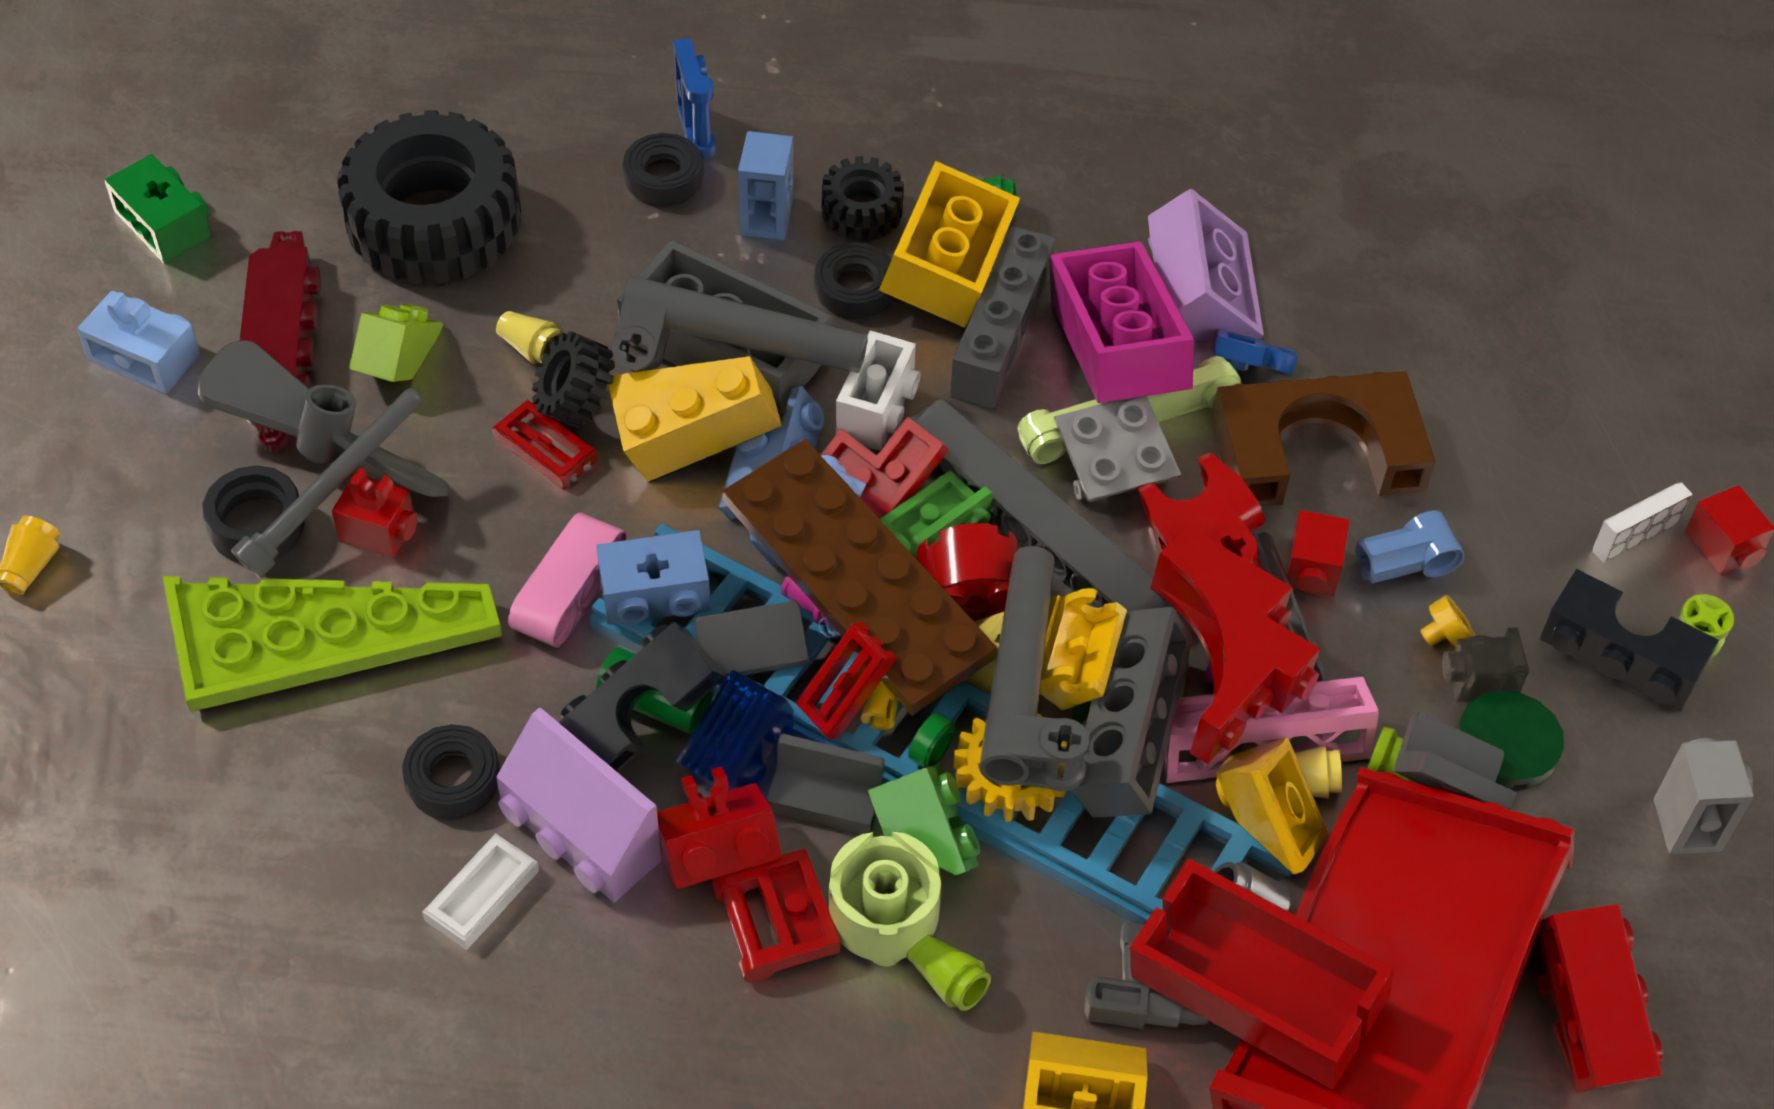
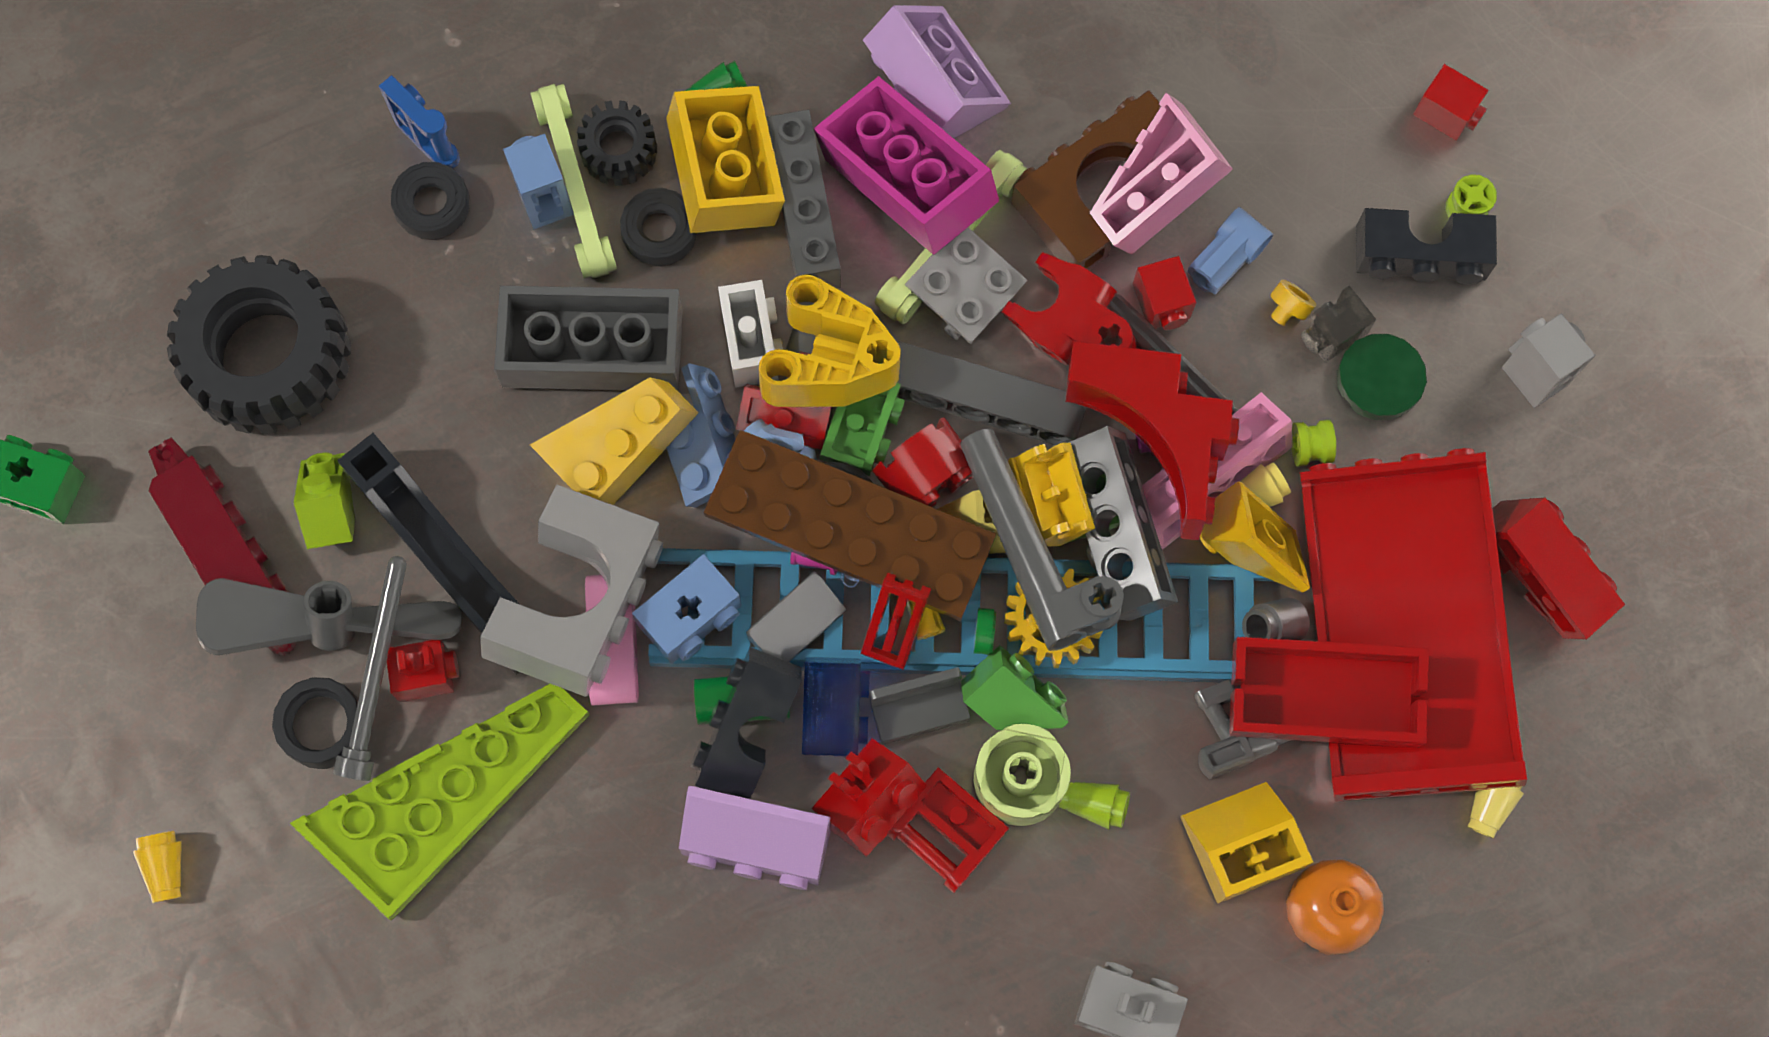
camera: 30 degrees left, 20 degrees up
light blue brick [77,290,200,395] -> none
black tyre [402,724,500,819] -> none
white tile [422,833,539,950] -> none
red tile [492,399,598,490] -> none
light yellow cone [496,311,564,367] -> none
black tyre [532,331,615,427] -> none
dark grey axle [612,276,868,373] -> none
blue plate [1213,329,1298,375] -> none
dark grey panel [1393,713,1517,810] -> none
white tile [1592,482,1693,564] -> none
none -> black arch [337,432,520,675]
none -> light grey arch [481,484,664,697]
none -> yellowish green piece [531,84,617,279]
none -> yellow connector [759,275,901,407]
none -> bright pink wedge [1090,92,1233,254]

